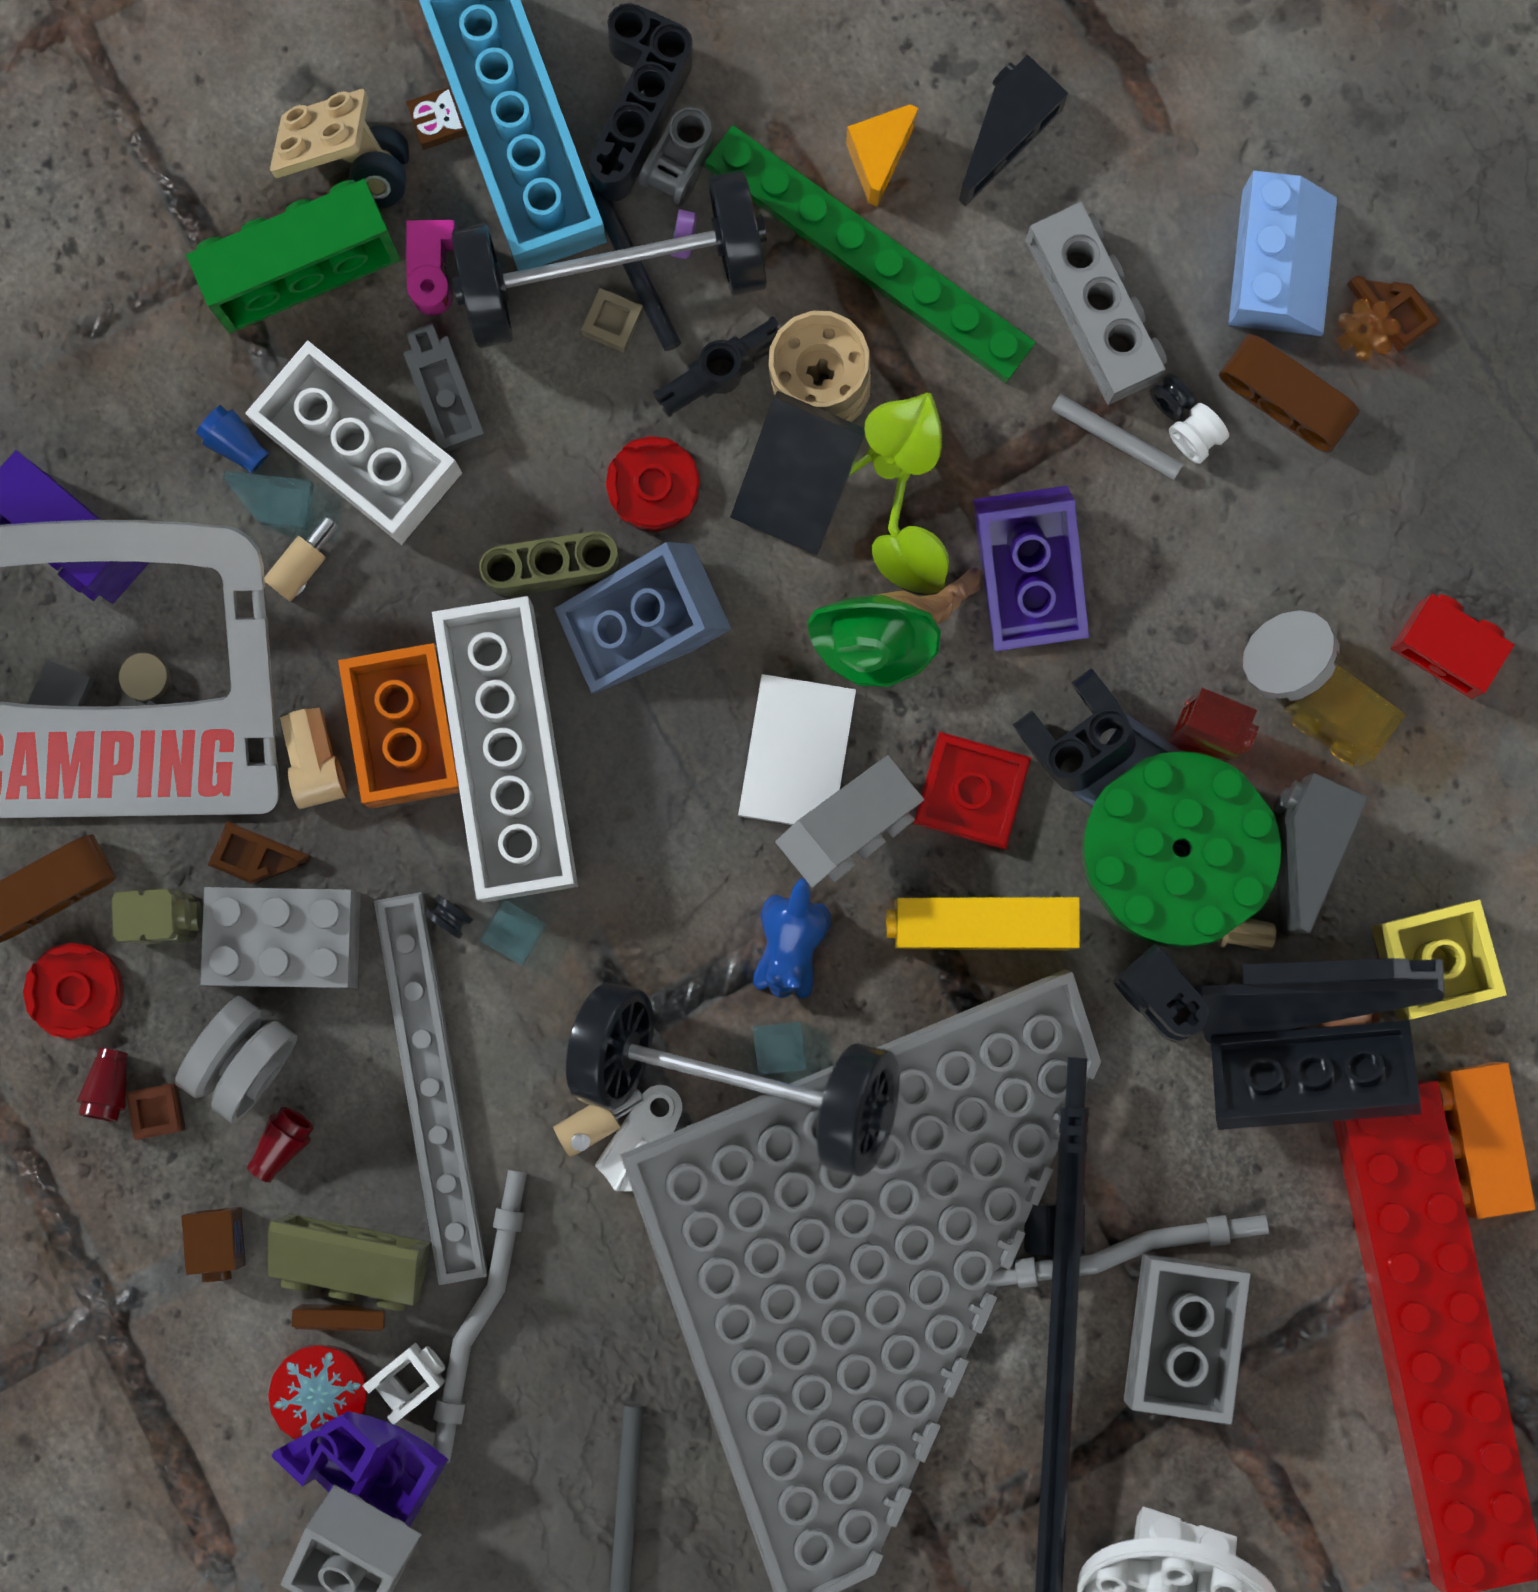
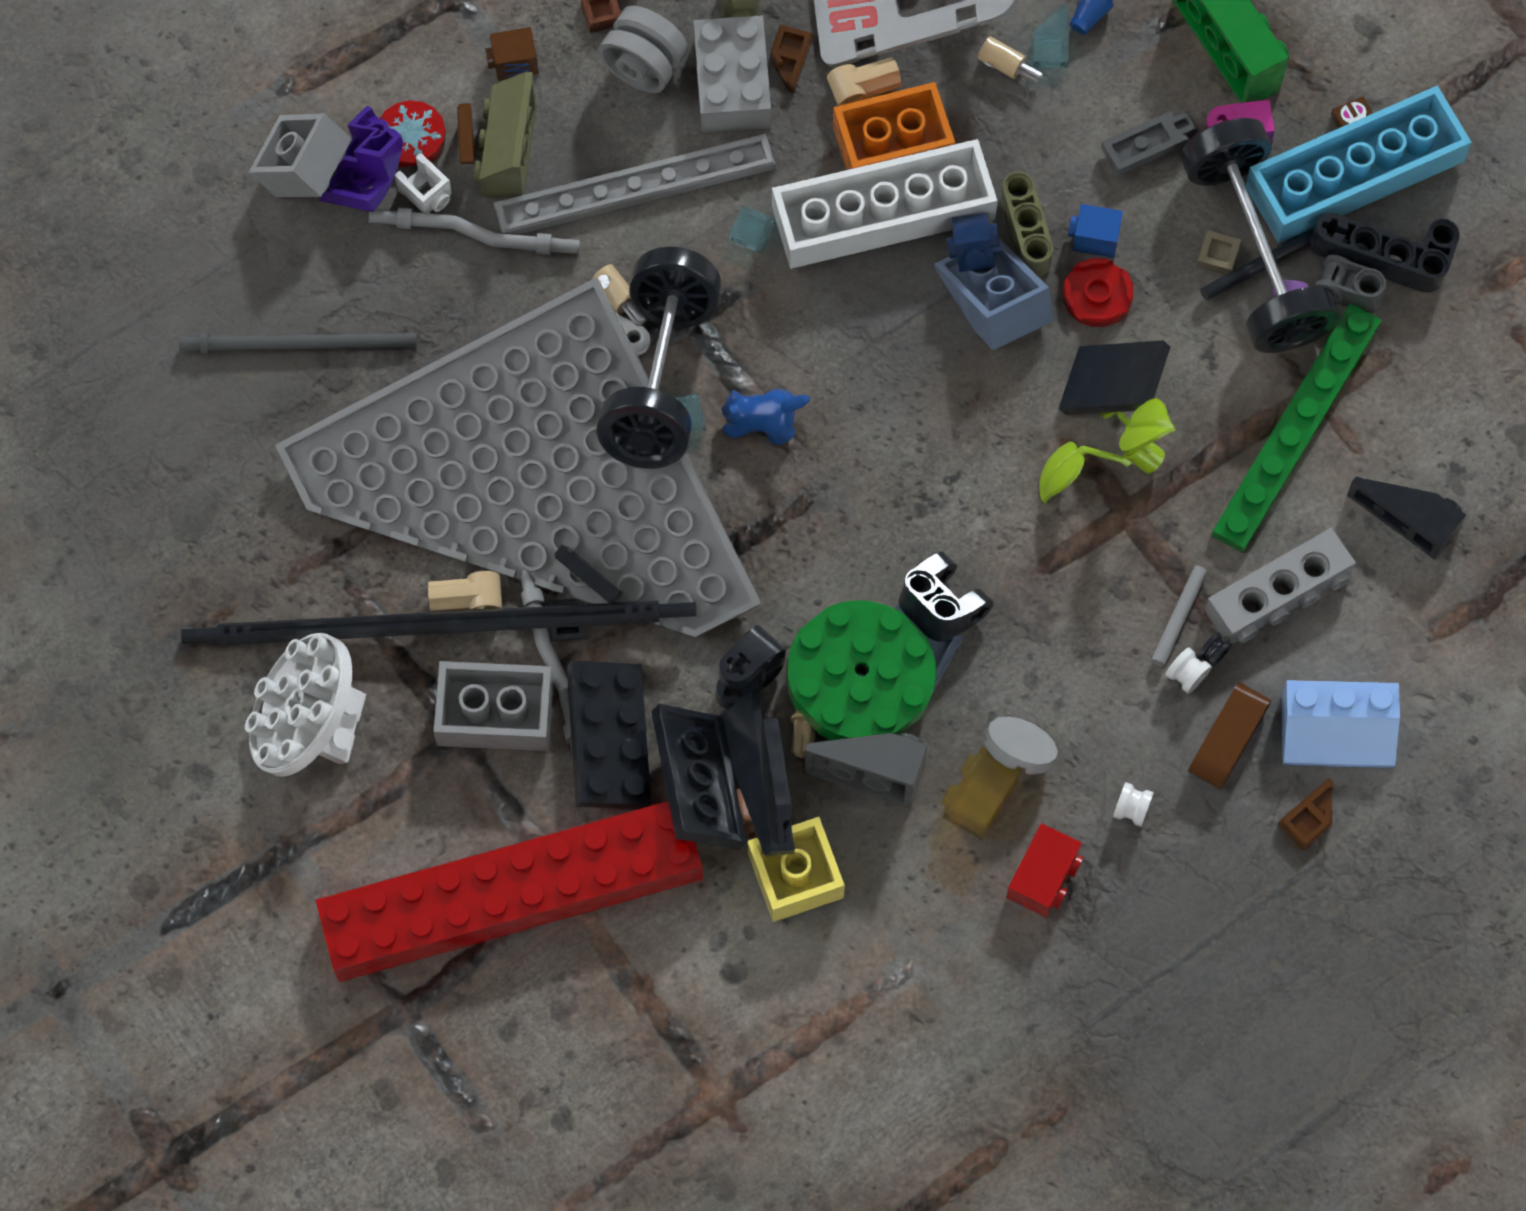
camera: 85 degrees right, 15 degrees down
white brick [245,340,462,545] -> none
dark red cone [247,1107,313,1183] -> none
tan plate [270,89,409,208] -> none
black bush [424,894,474,939] -> none
black pin [653,316,779,418] -> none
white tile [738,674,856,825] -> none
tan wheel [769,311,871,422] -> none
light grey brick [775,755,924,888] -> none
green hat [807,568,982,687] -> none
light orange slope [846,104,918,207] -> none
yellow slope [886,897,1080,951] -> none
red tile [913,731,1032,851] -> none
dark purple slope [973,486,1089,651] -> none
clear red brick [1169,688,1259,763] -> none
clear orange plant [1337,298,1400,361] -> none
orange brick [1437,1062,1536,1219] -> none
none -> tan piece [428,571,502,612]
none -> black tile [554,545,623,603]
none -> black plate [567,660,651,809]
none -> dark blue brick [947,212,1001,272]
none -> blue brick [1068,204,1123,258]
none -> white wheel [1113,782,1154,827]

